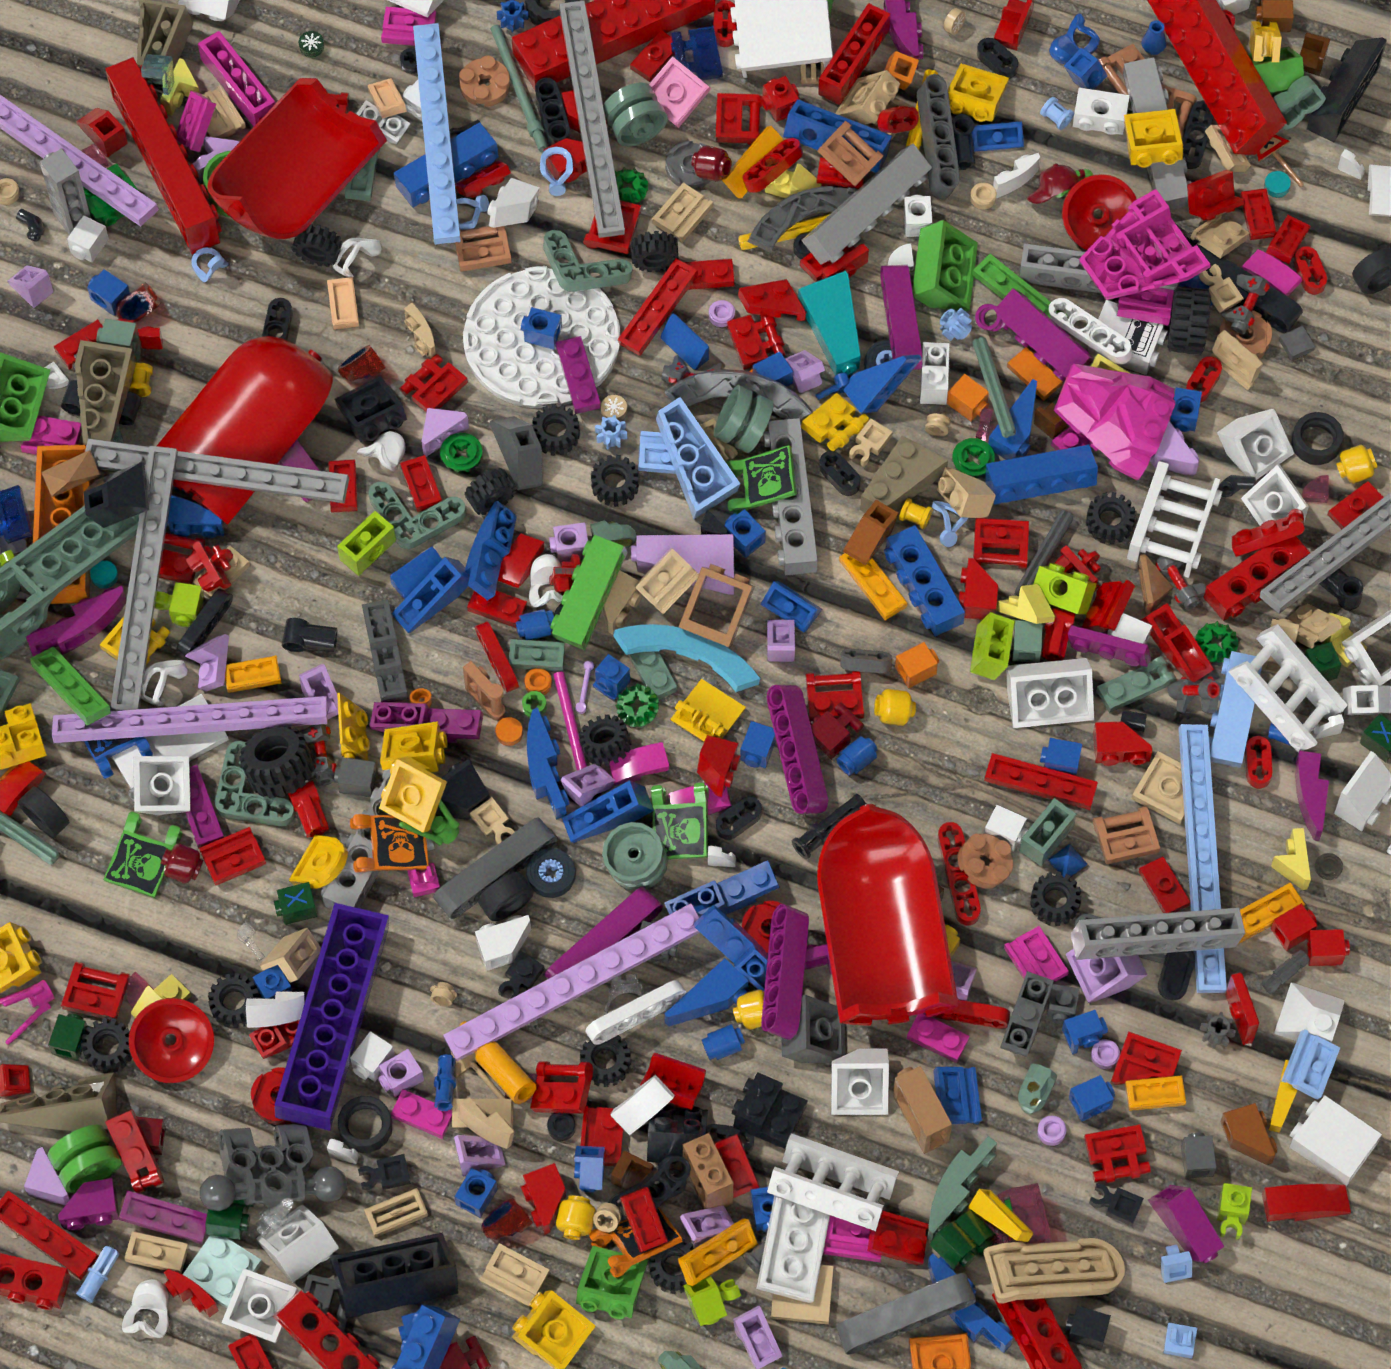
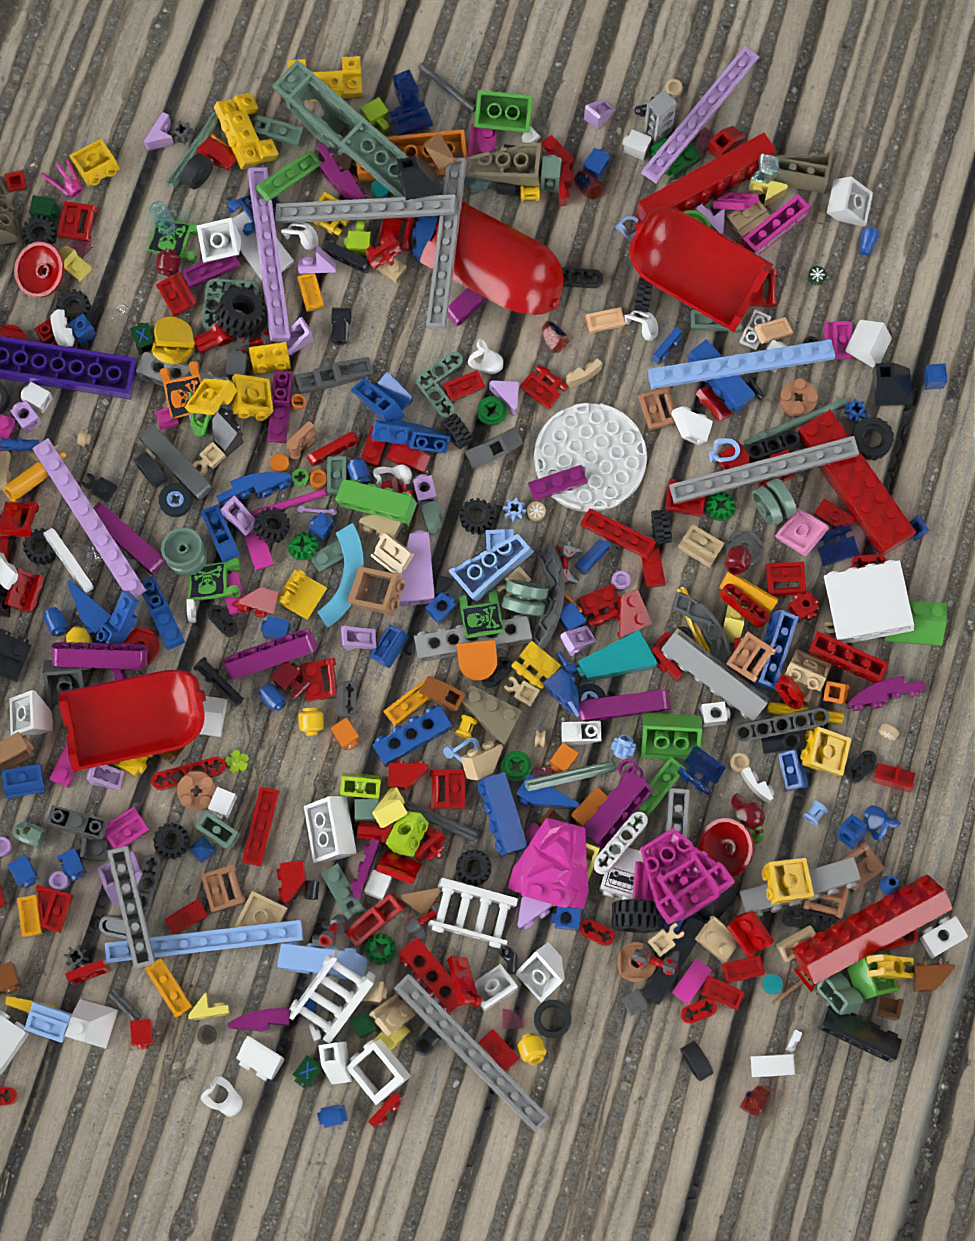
camera: 85 degrees right, 10 degrees up
tan panel [260,928,321,983] -> none
red plate [329,459,358,513] -> none
black plate [334,376,407,443] -> none
lime brick [337,511,396,576] -> none
light blue piece [456,195,489,230] -> none
white slope [475,915,531,971] -> none
blue brick [520,307,562,349] -> none
black tyre [532,404,580,456] -> none
sand green beam [543,230,633,292] -> none
white tile [888,244,914,271] -> none
red beam [932,1000,1011,1029] -> none
blue brick [1040,738,1082,776] -> none
white brick [1072,88,1130,135] -> none
tan plate [1210,330,1263,391] -> none
red beam [1245,736,1273,789] -> none
red brick [1271,903,1317,951] -> none
none -> clear light blue plate [149,201,177,235]
none -> yellow tile [154,317,194,348]
none -> lime plant [225,750,249,773]
none -> orange tile [456,639,497,680]
none -> blue plate [652,327,682,365]
none -> clear blue plate [677,746,726,795]

